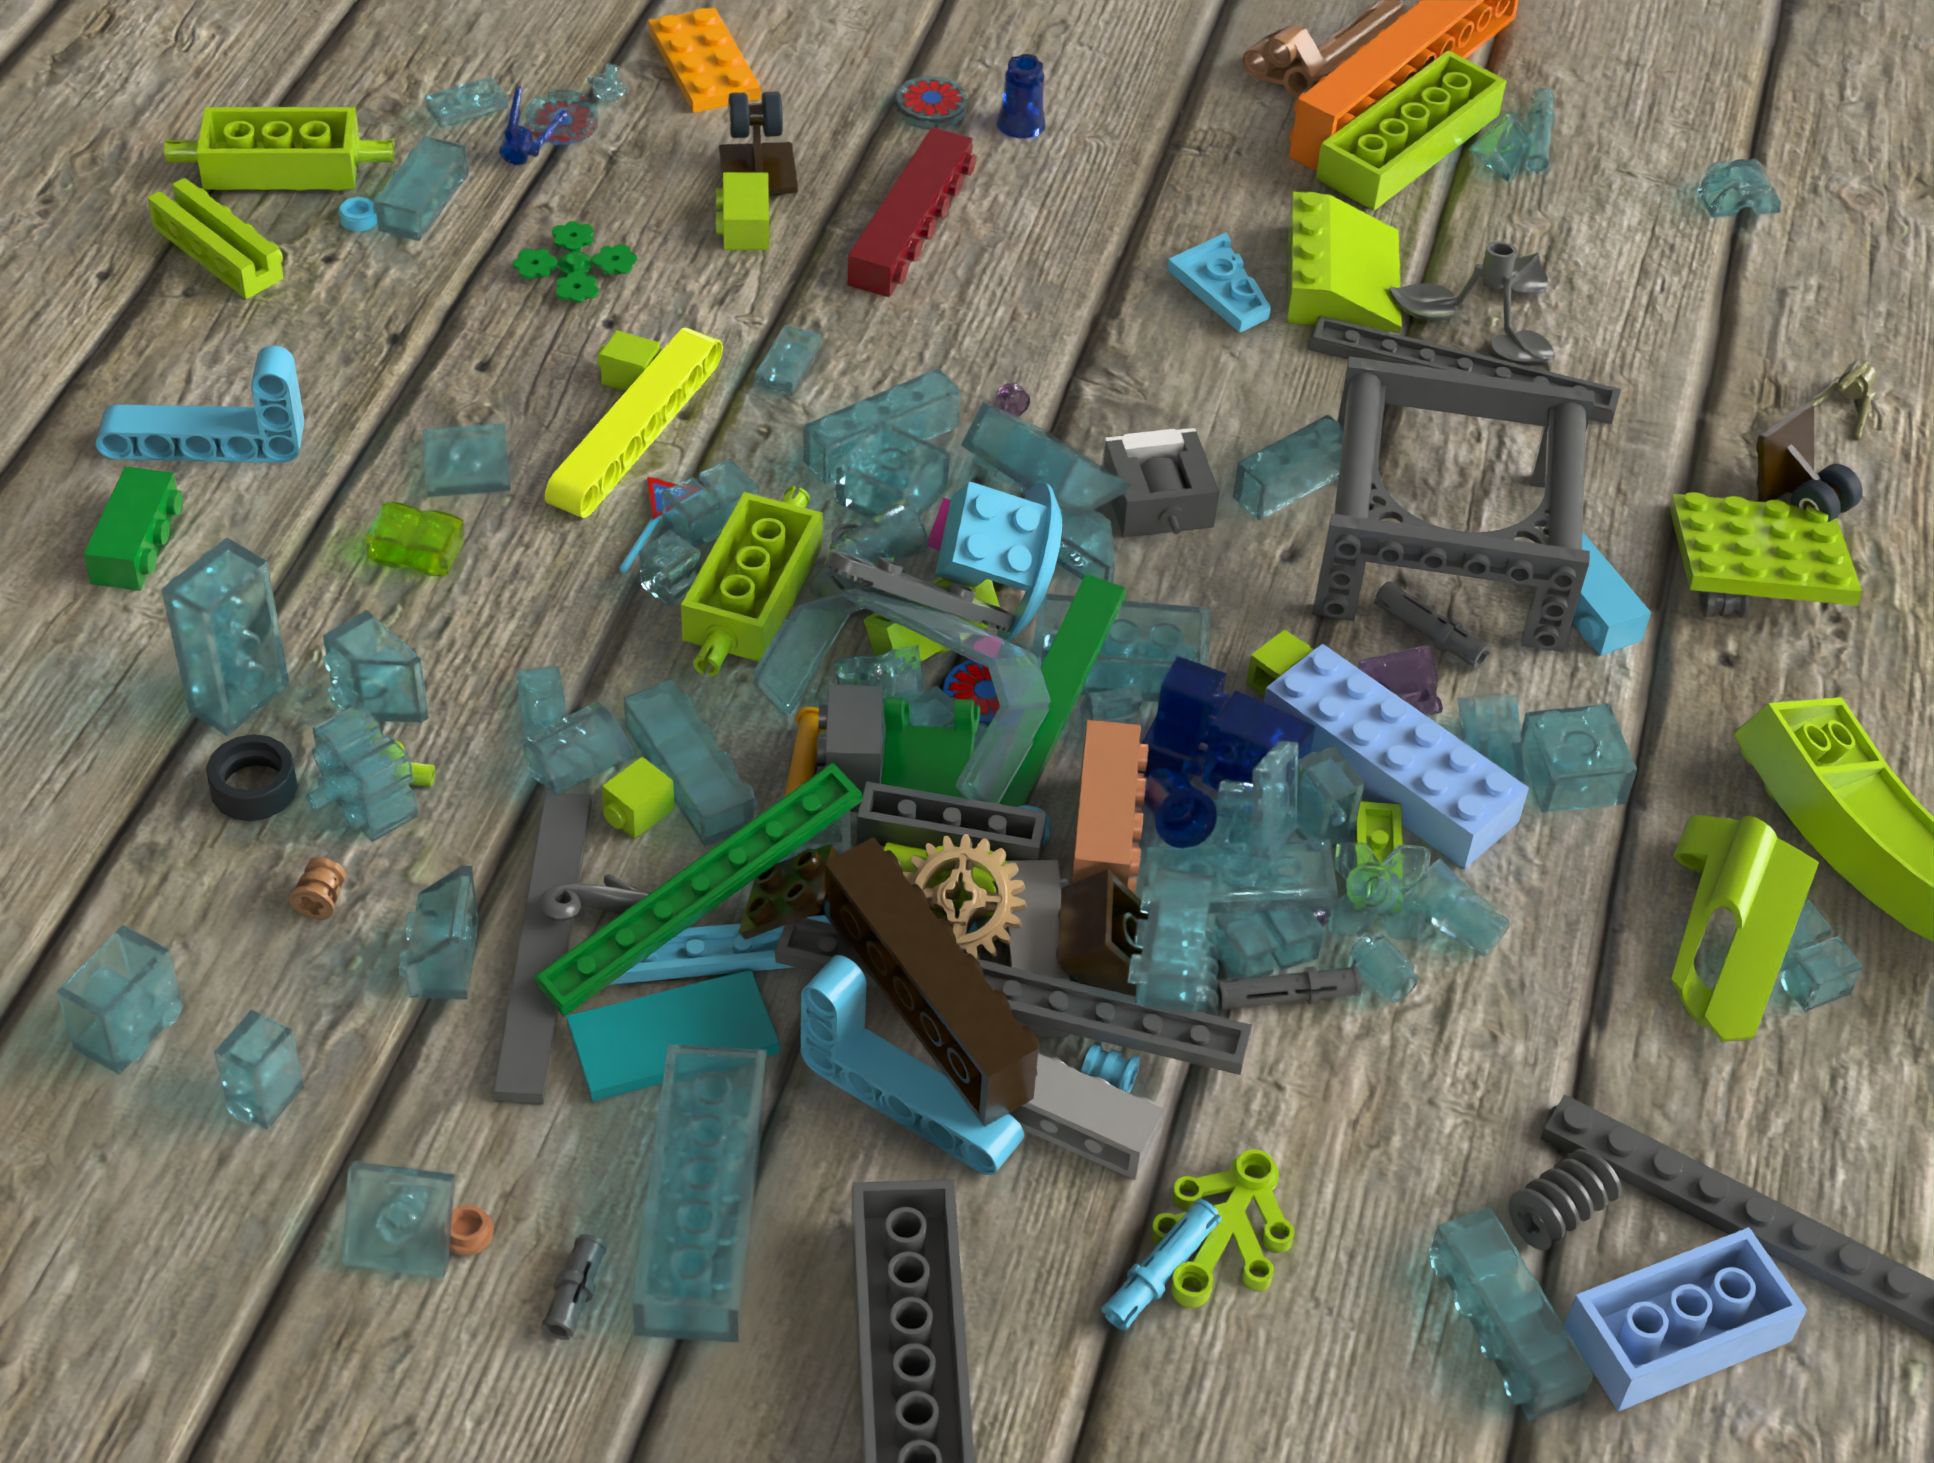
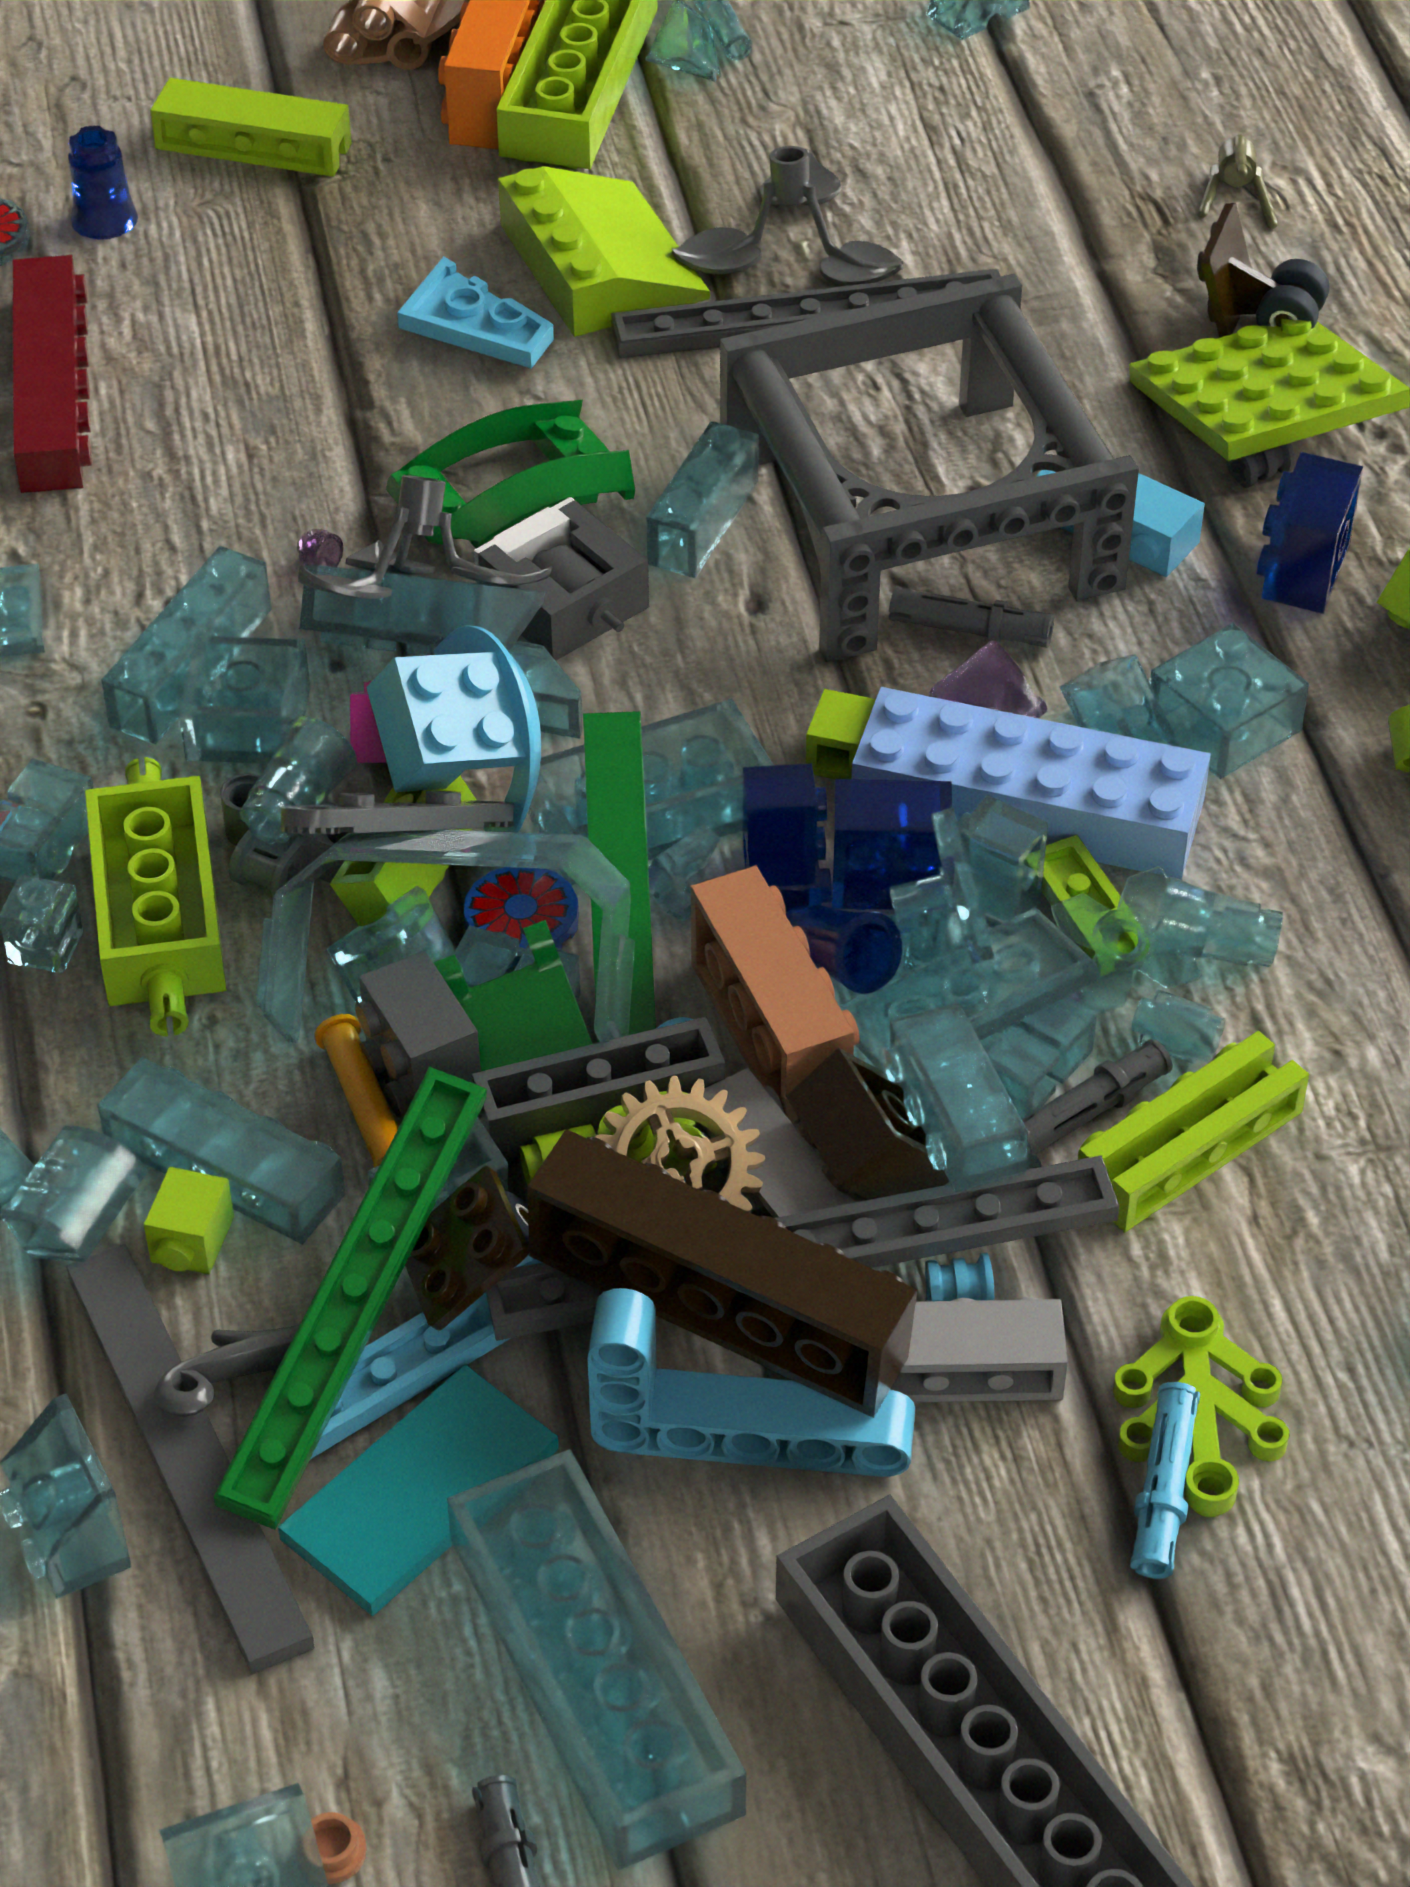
camera: 25 degrees left, 0 degrees up
none -> lime brick [150,77,352,177]
none -> dark grey plant [298,475,552,599]
none -> green wedge [386,400,635,548]
none -> lime brick [1078,1030,1310,1233]
none -> clear blue brick [1256,452,1364,614]

